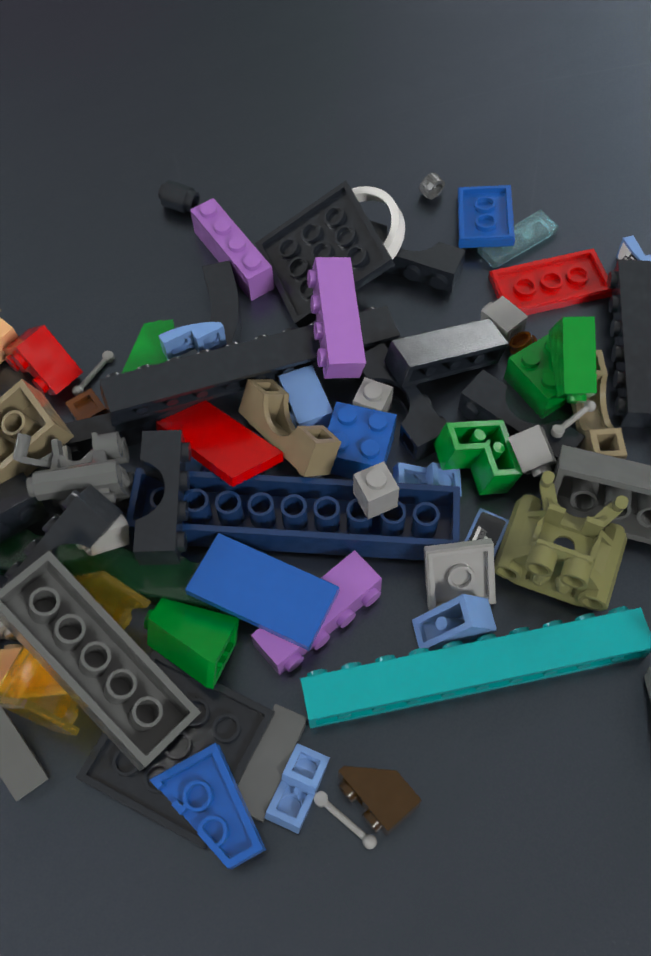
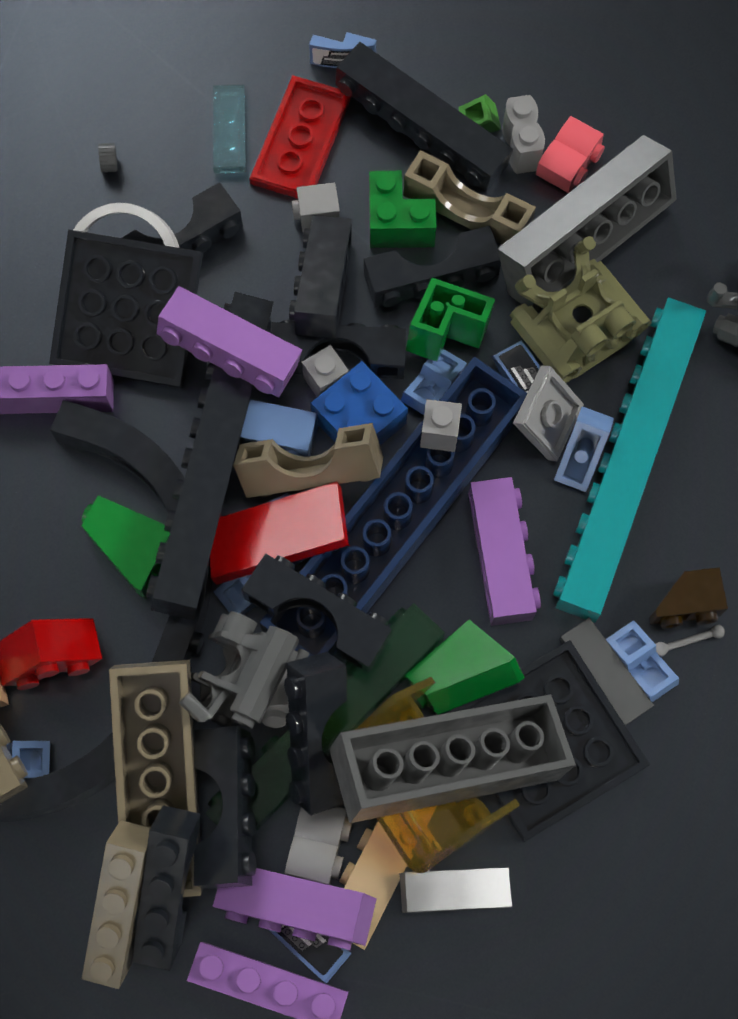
camera: 60 degrees left, 10 degrees up
reddish brown plate [65,388,107,421] -> none
light grey hinge [72,351,115,396] -> none
blue wing [150,743,266,869] -> none
medium blue slope [158,322,227,360] -> none
blue tile [185,533,340,651] -> none
blue tile [458,185,515,248] -> none
light grey brick [508,425,557,478] -> none
reddish brown plate [509,331,537,355] -> none
green slope [548,316,597,404] -> none
light grey hinge [550,400,596,438] -> none

